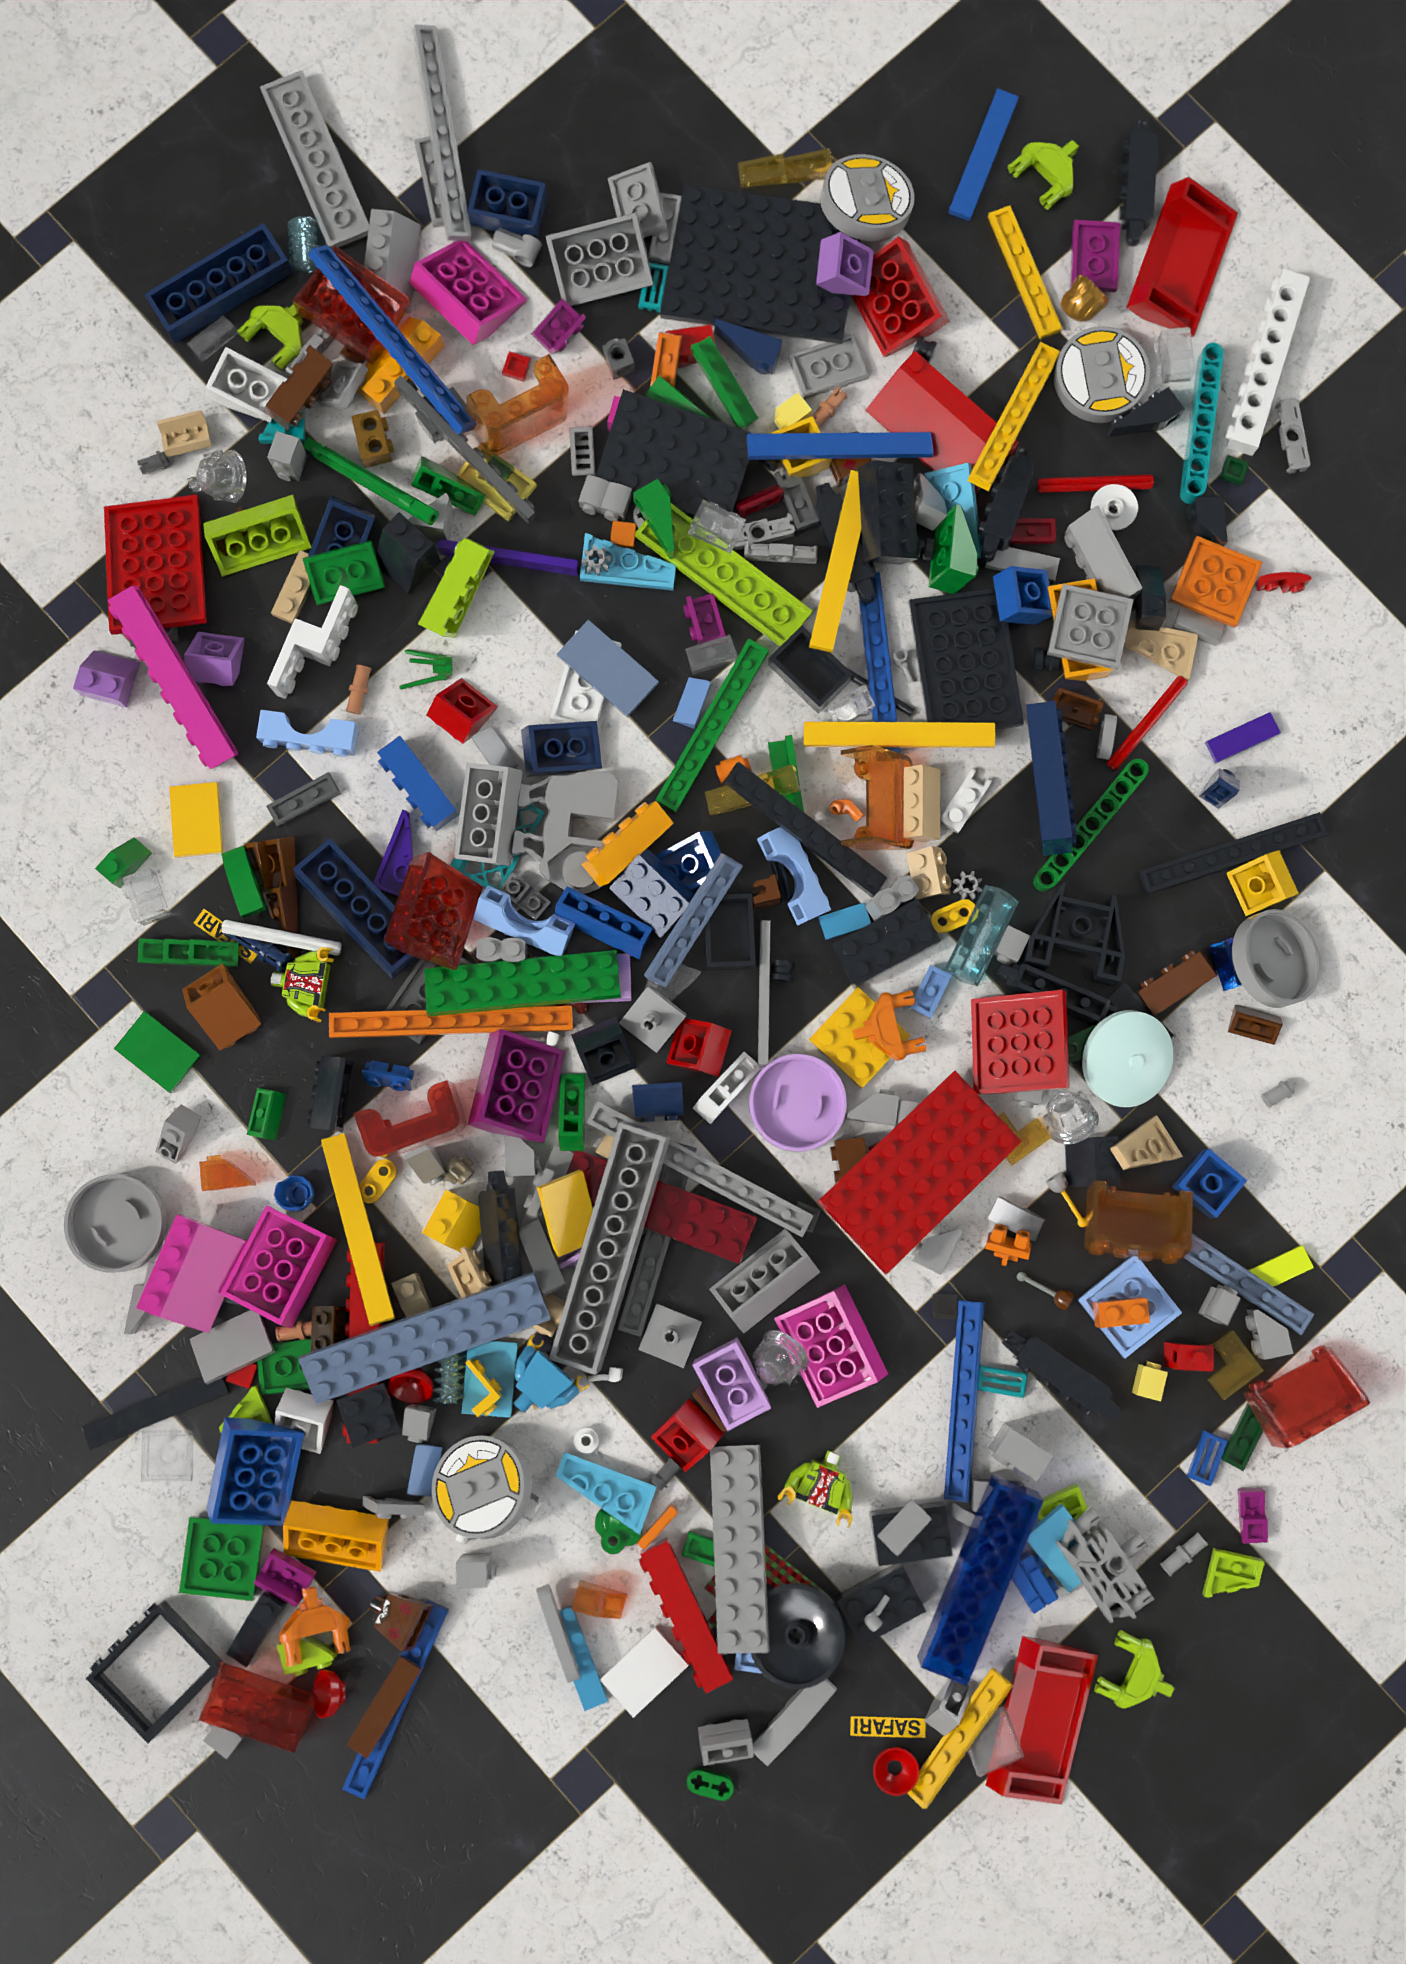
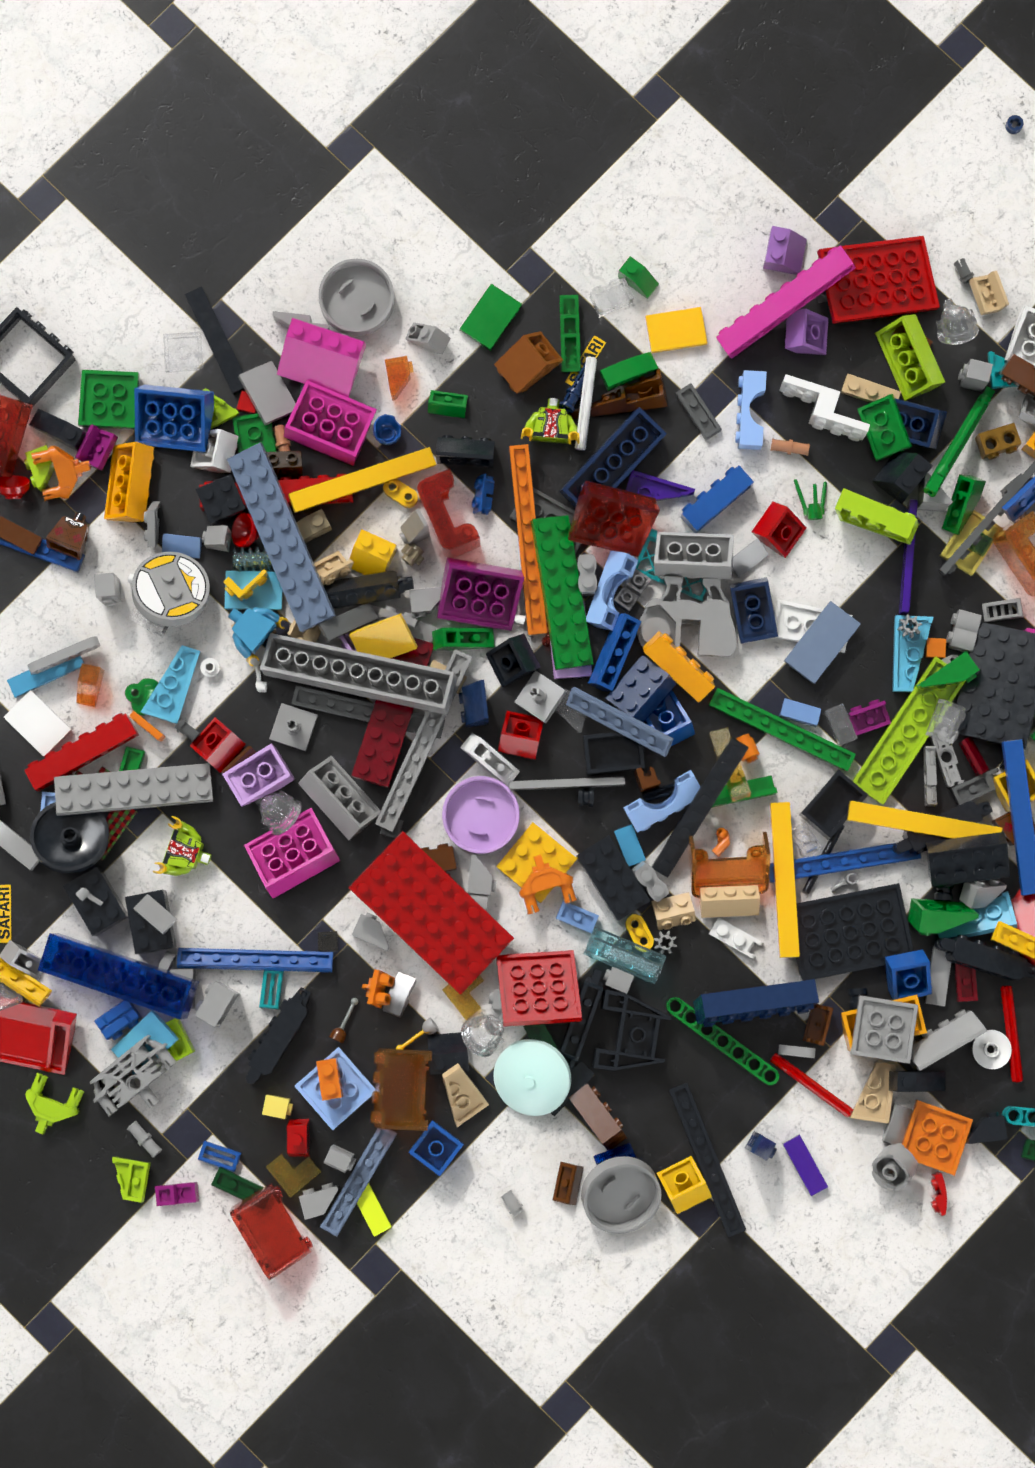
camera: 85 degrees right, 0 degrees up
none -> light grey brick [872,1143,918,1191]

